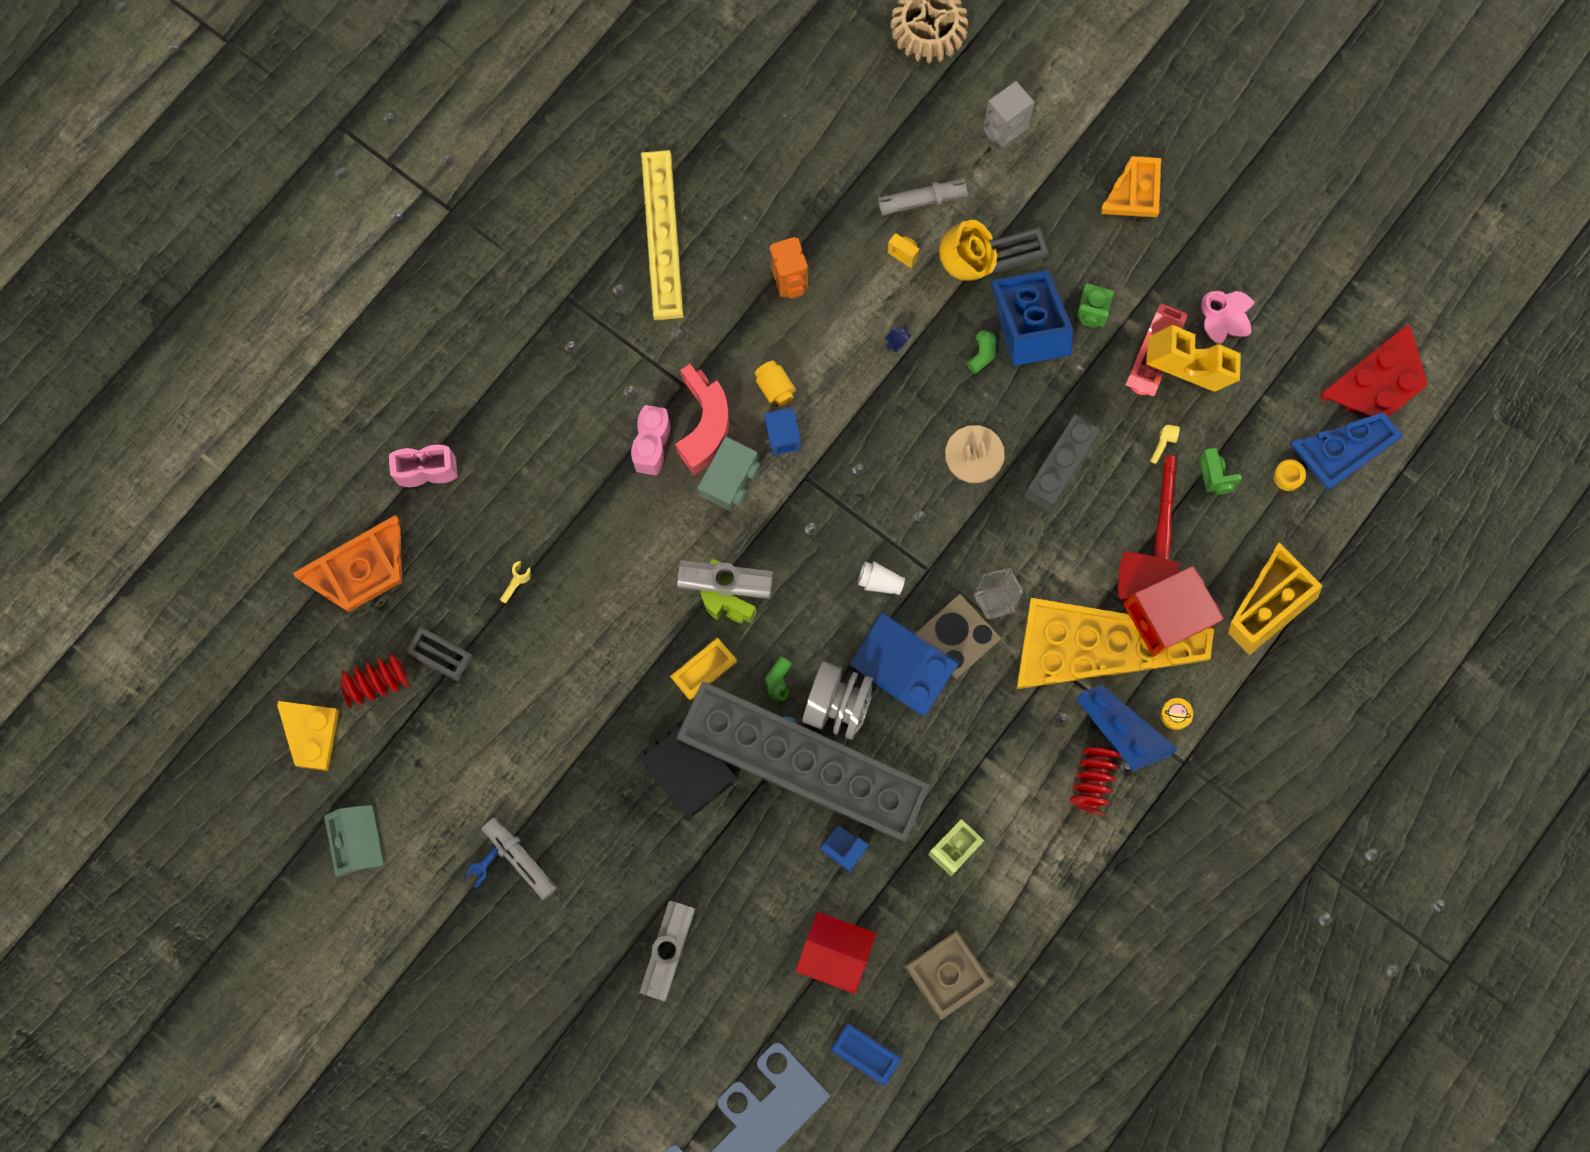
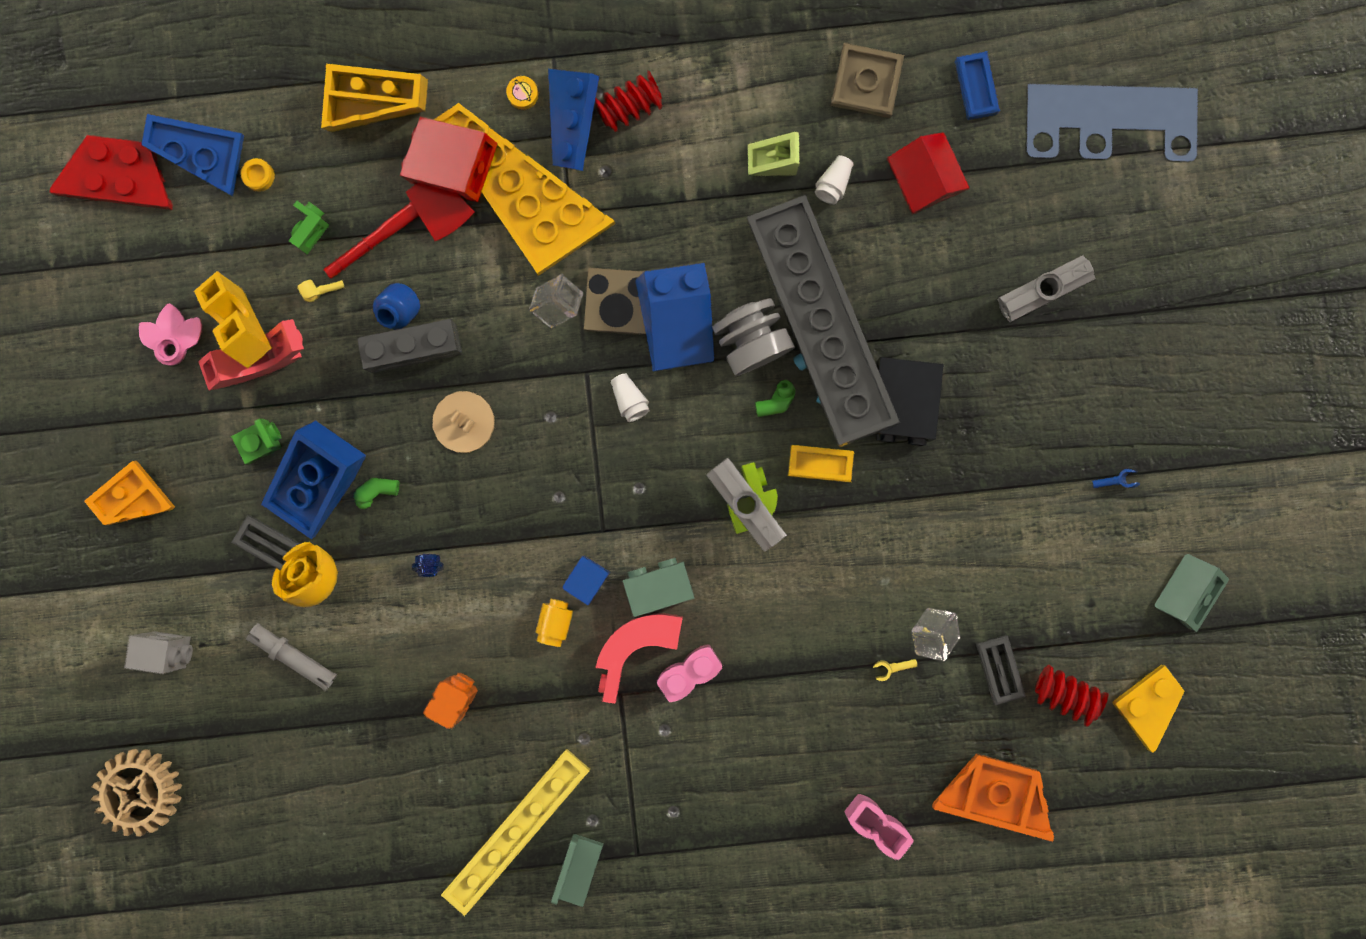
camera: 135 degrees left, 10 degrees up
light grey pin [481,817,558,901] -> none
blue panel [819,826,869,873] -> none
yellow plate [888,233,920,269] -> none
none -> blue head [373,283,420,330]
none -> sand green panel [551,834,604,907]
none -> white cone [815,156,853,204]
none -> clear panel [911,608,960,662]

